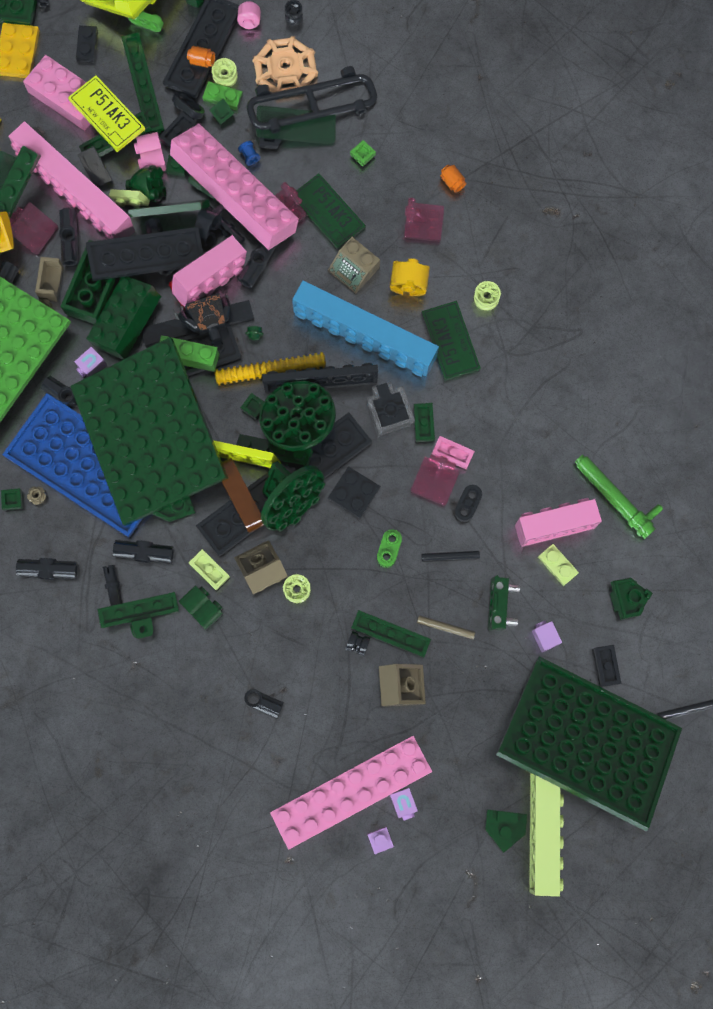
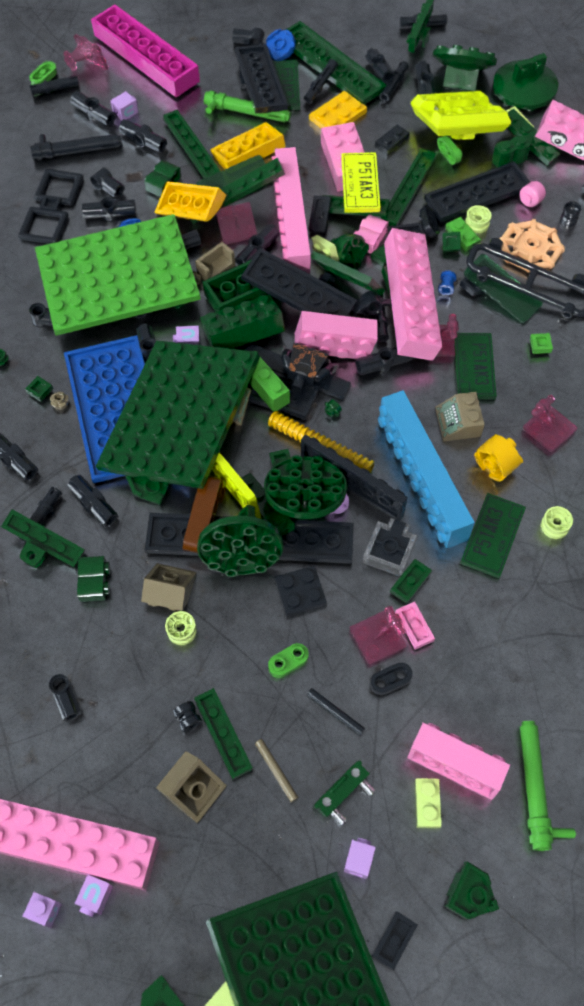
camera: 45 degrees right, 15 degrees down
orange brick [187,46,215,68] -> none
yellowish green plate [189,549,230,591] -> none

